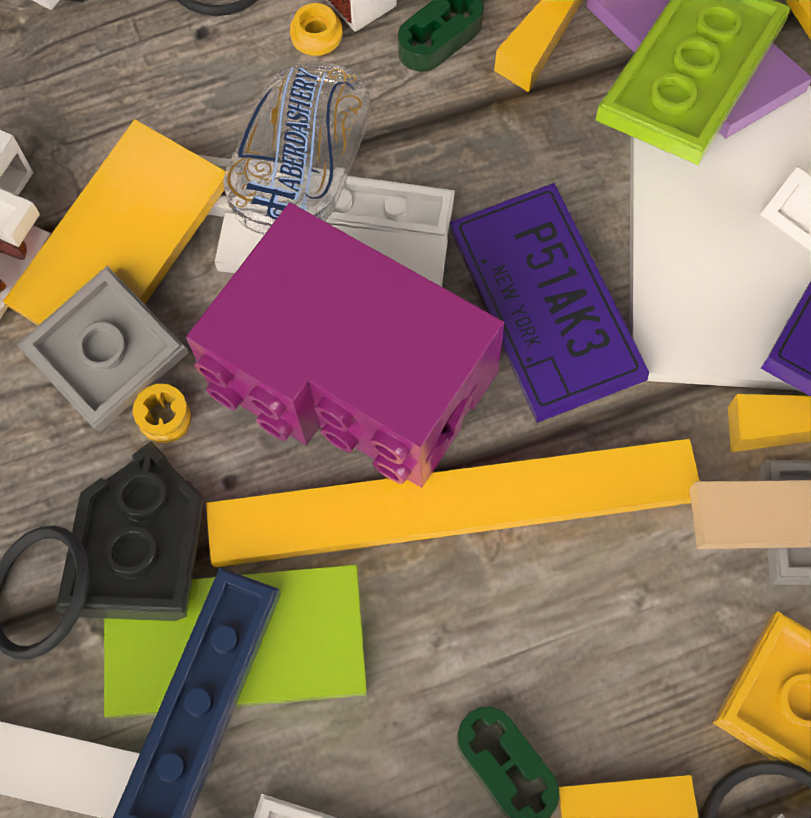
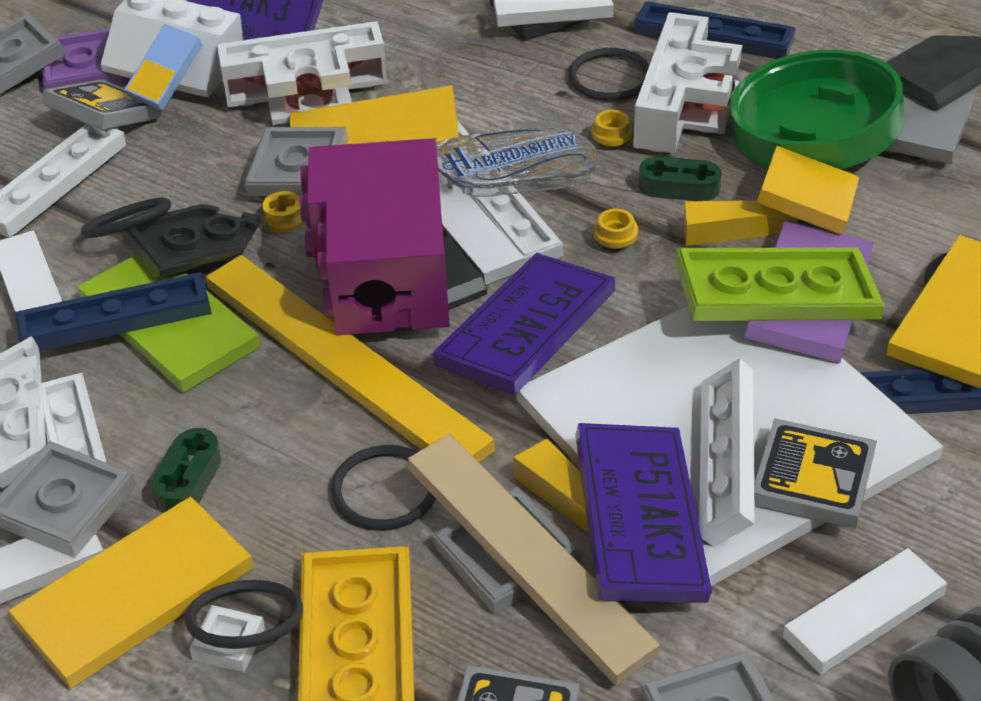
camera: 55 degrees right, 25 degrees down
none -> black tyre [331,445,436,530]
none -> yellow plate [594,209,638,249]

